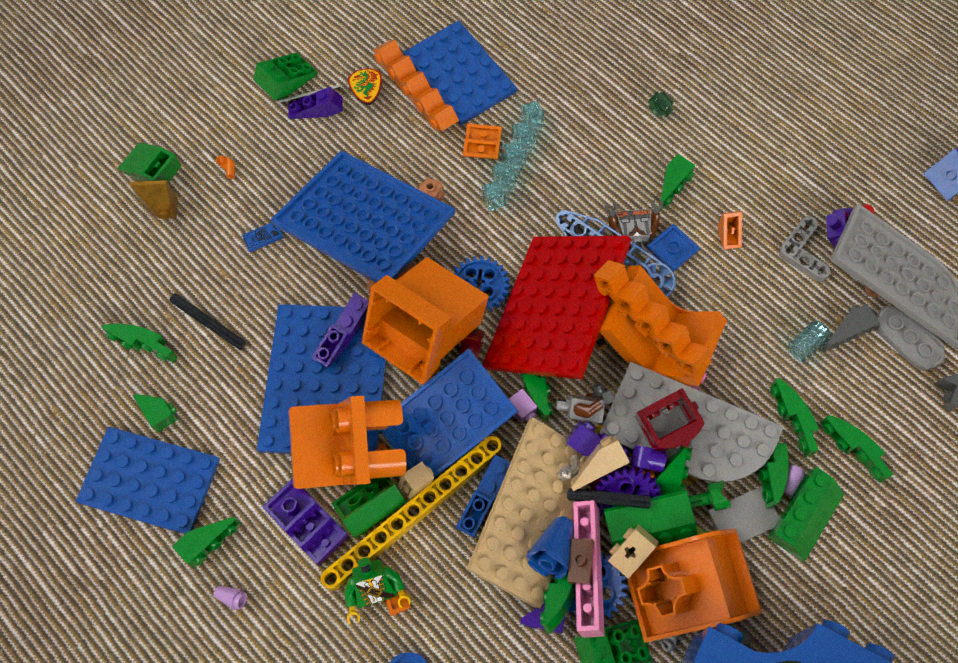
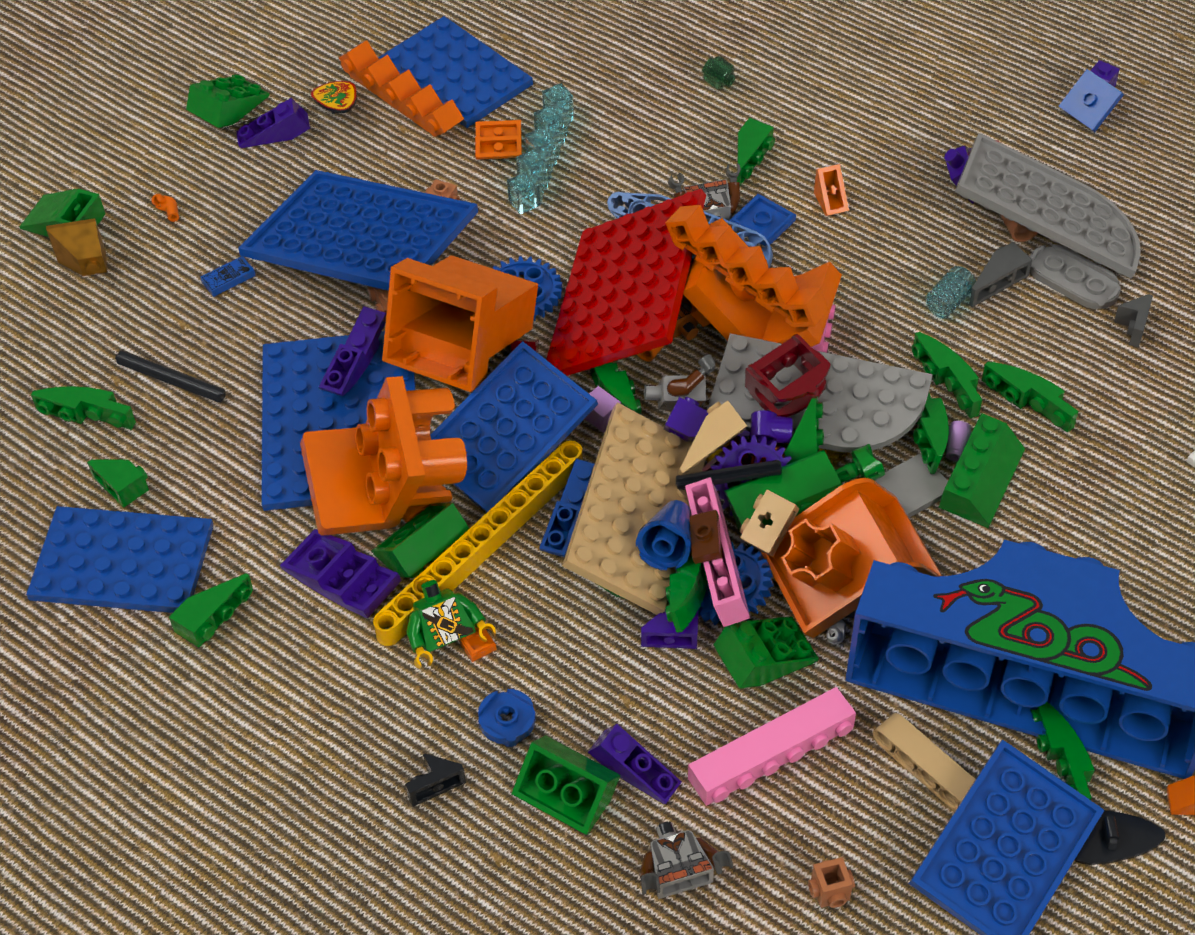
camera: 10 degrees left, 15 degrees down
lavender cone [213,585,247,610] -> none
tan slope [397,462,434,503] -> none
clear arm [556,455,580,481] -> none
light grey beam [779,216,830,282] -> none

